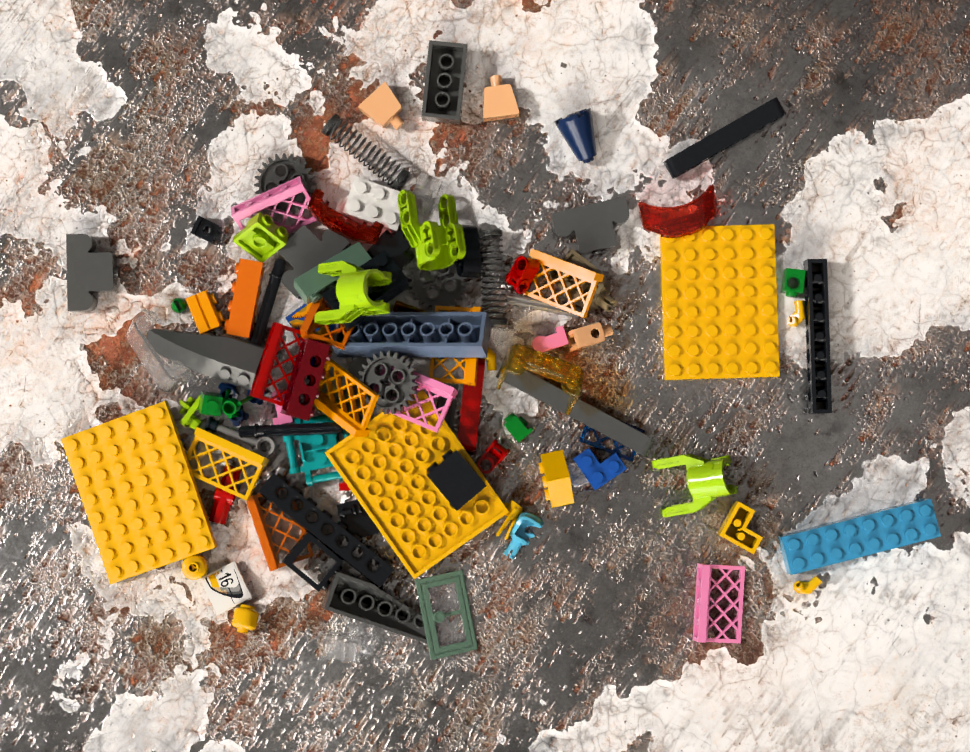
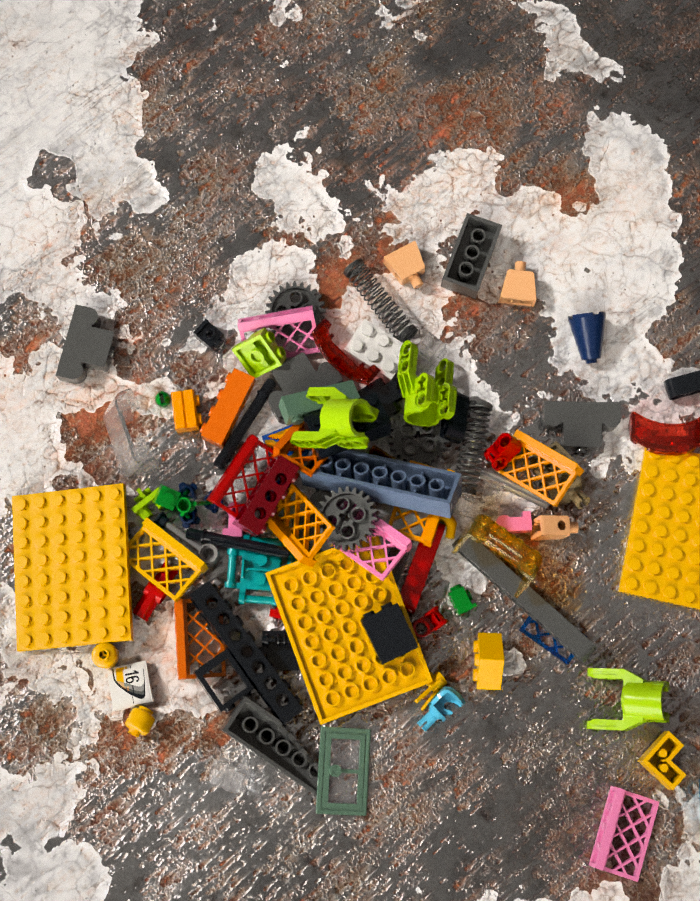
camera: 15 degrees right, 10 degrees down
dark grey wedge [145,328,265,390] -> none
blue brick [573,446,627,490] -> none

